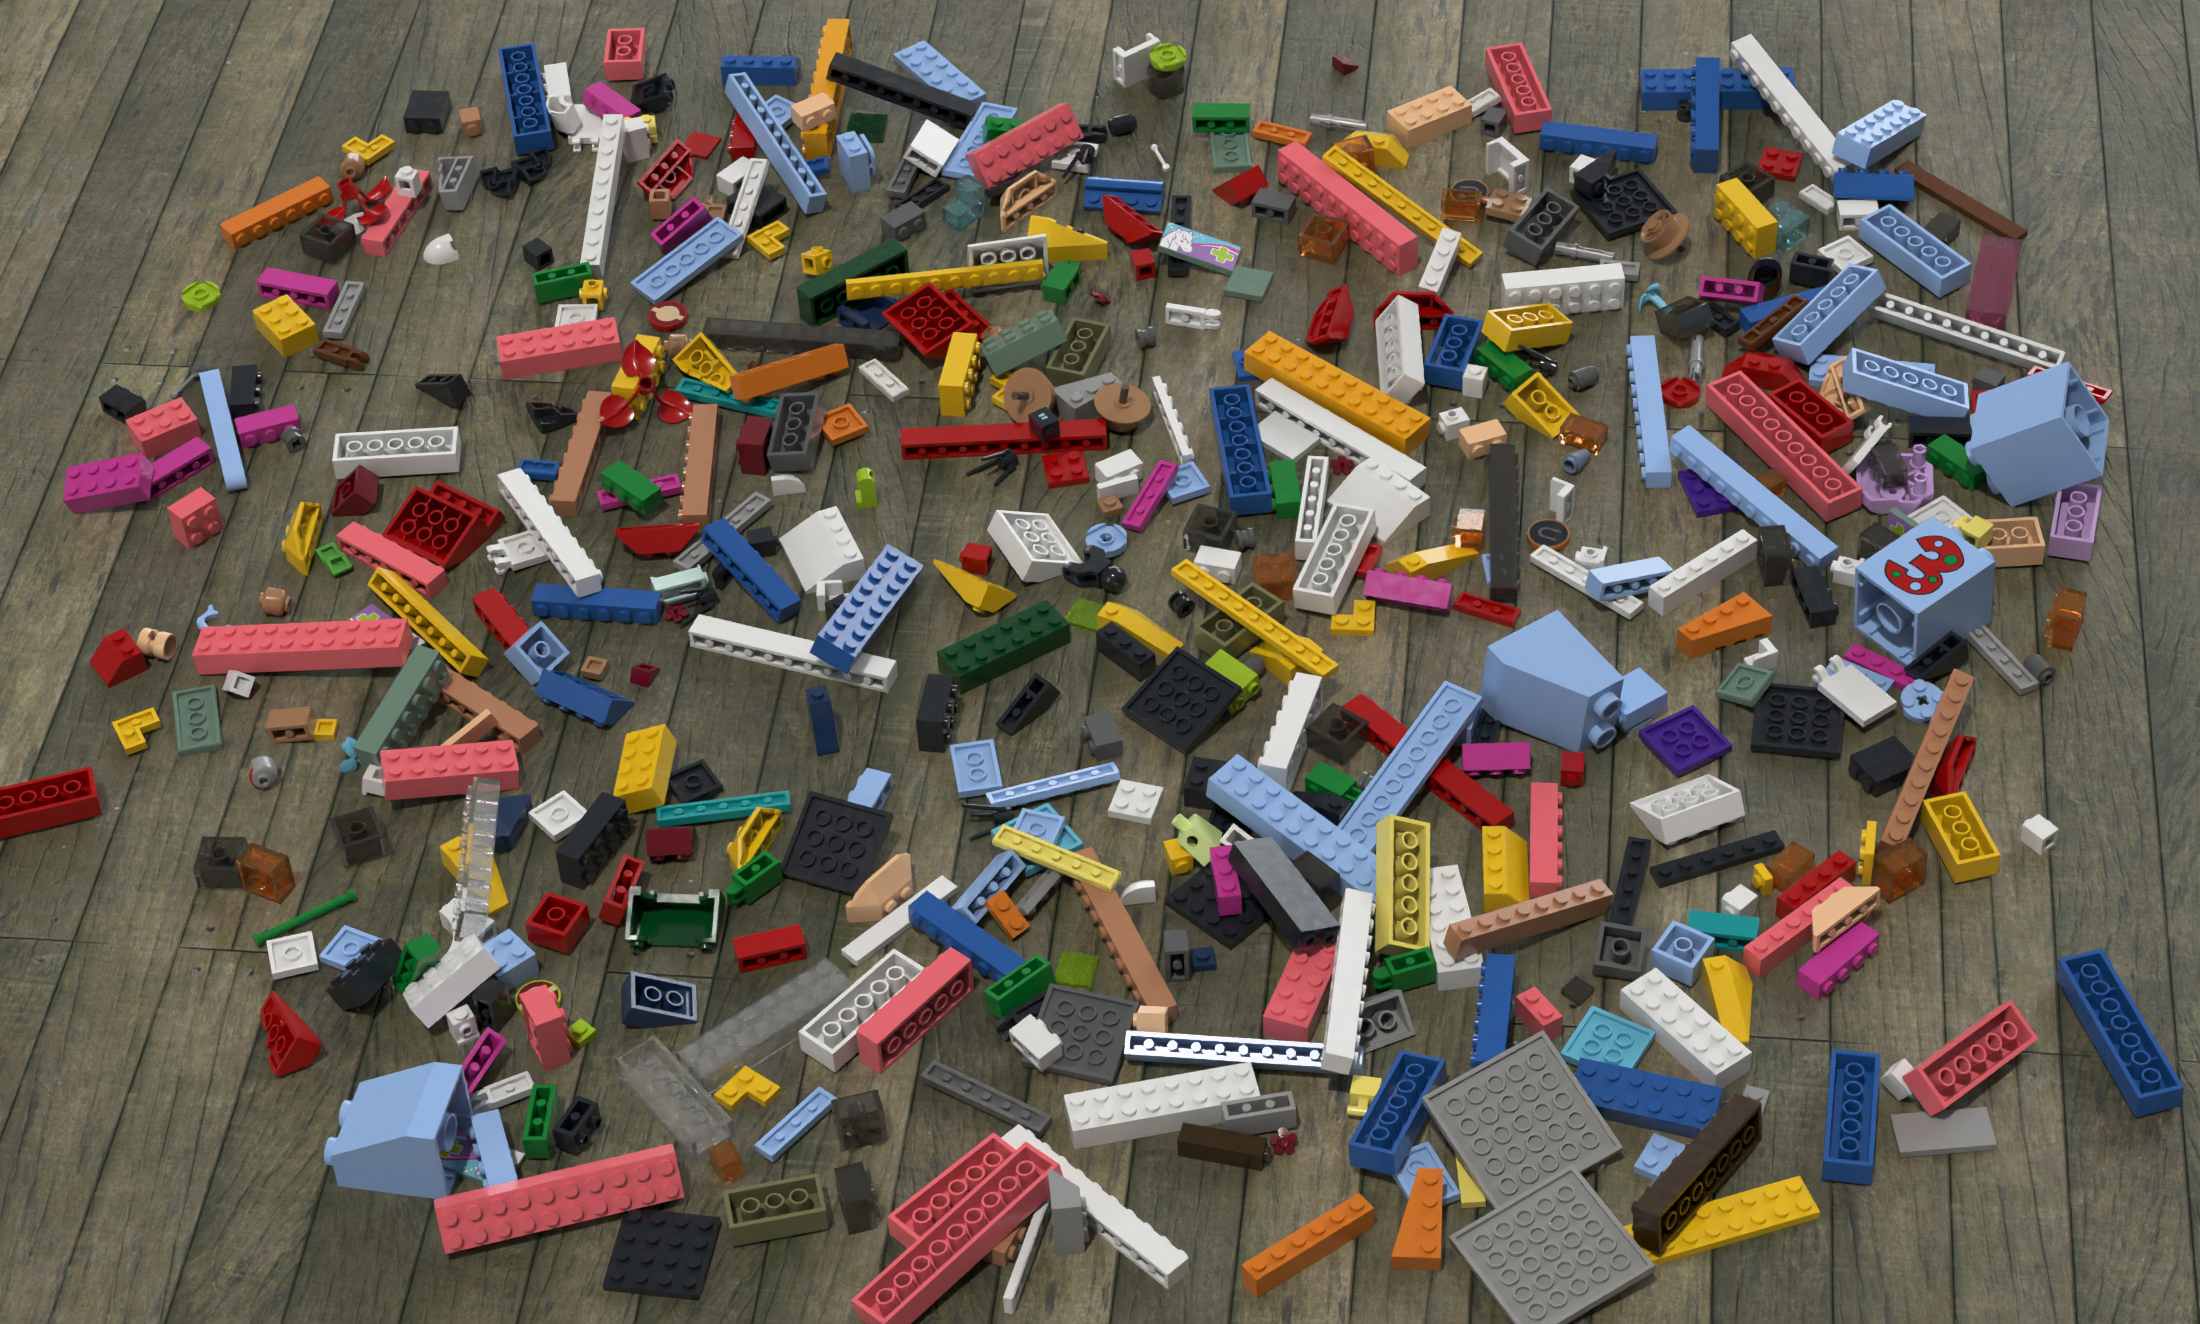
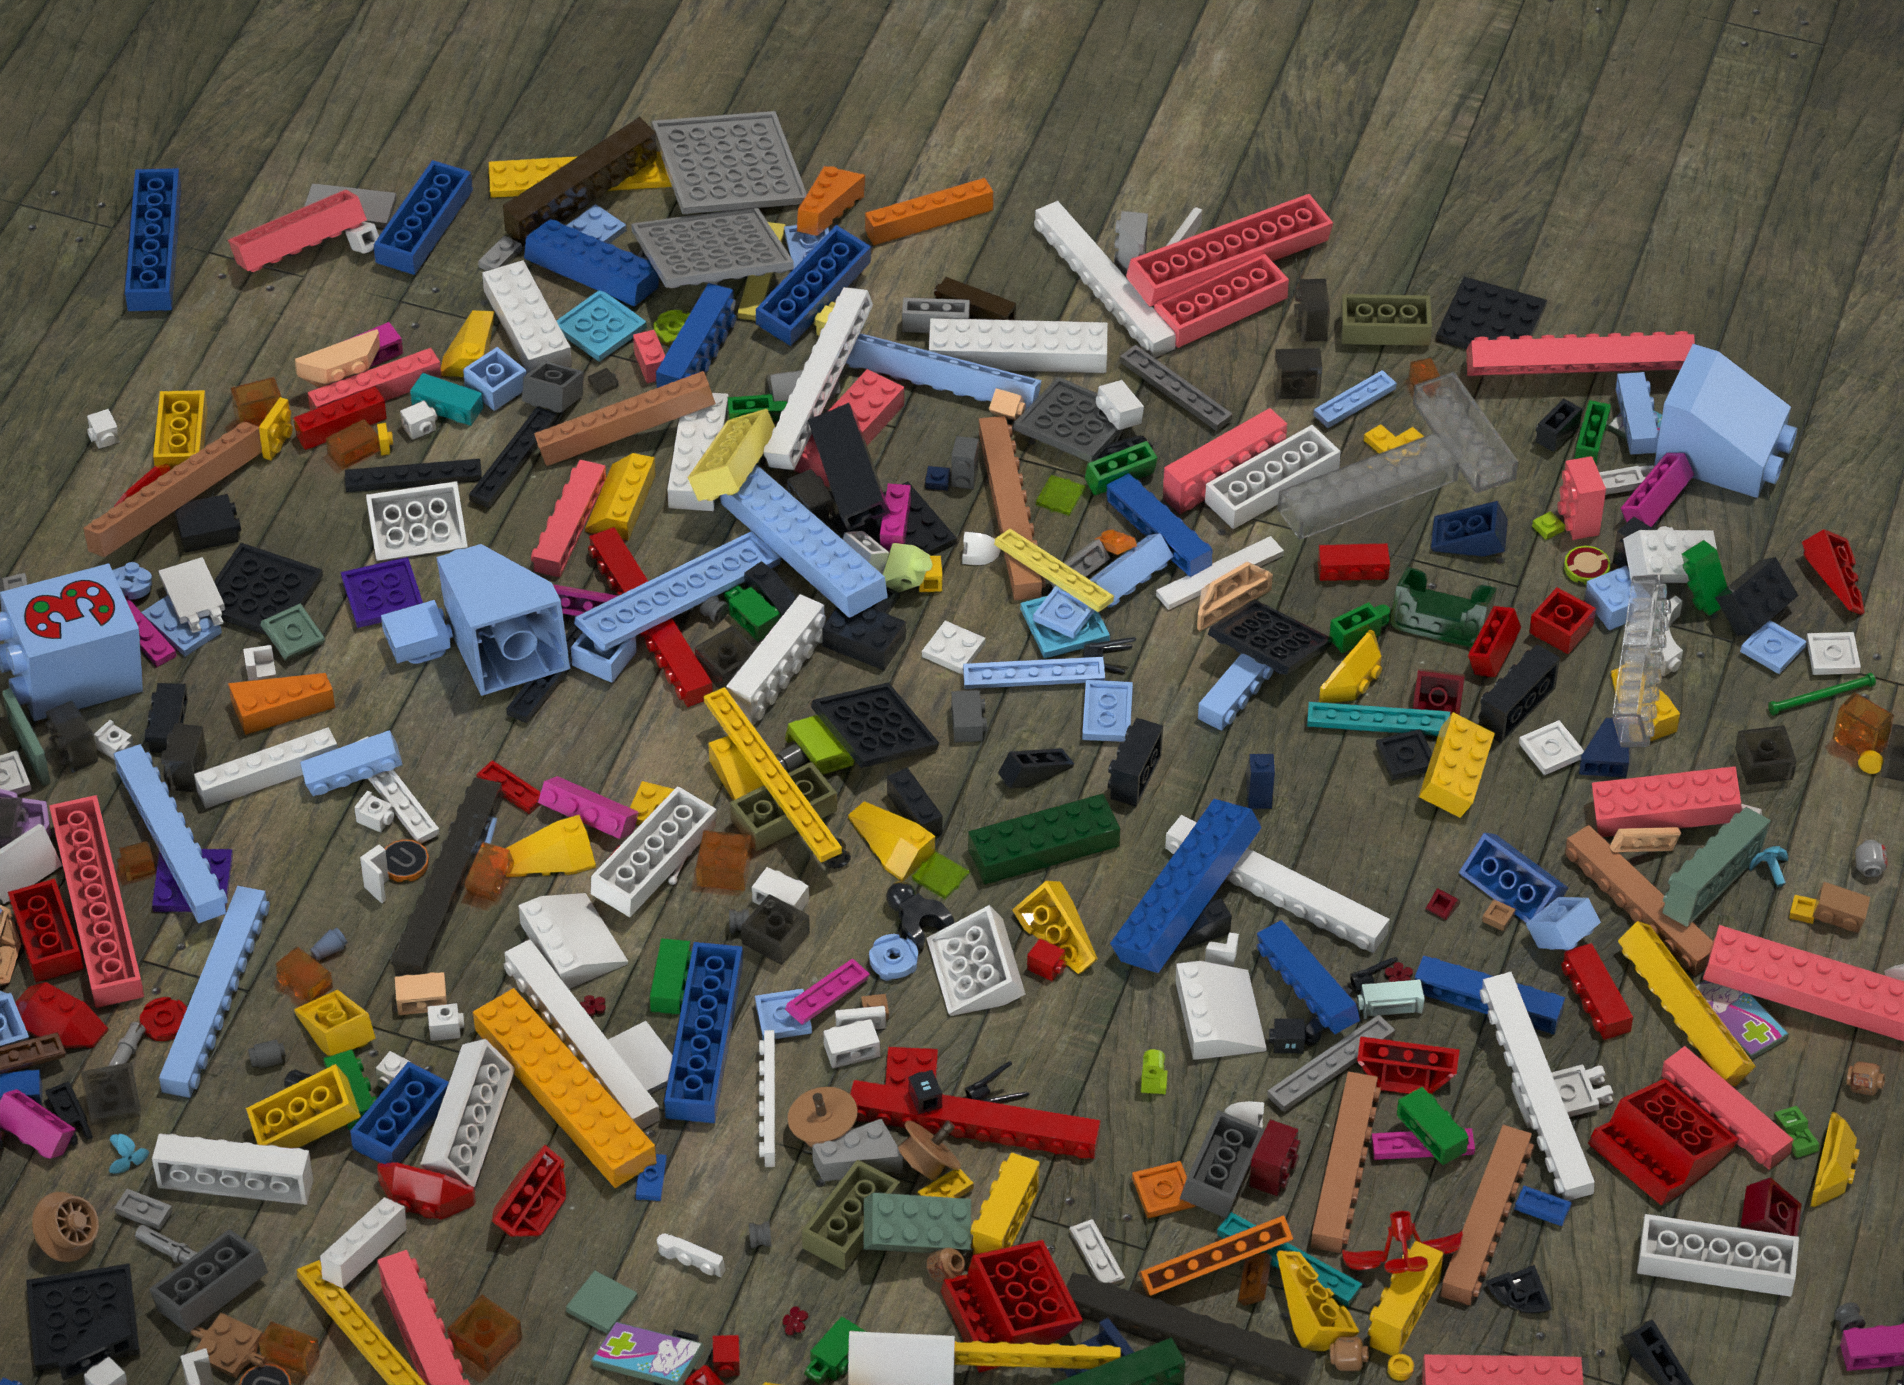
camera: 170 degrees left, 5 degrees up
white brick [1295,456,1329,560] -> none

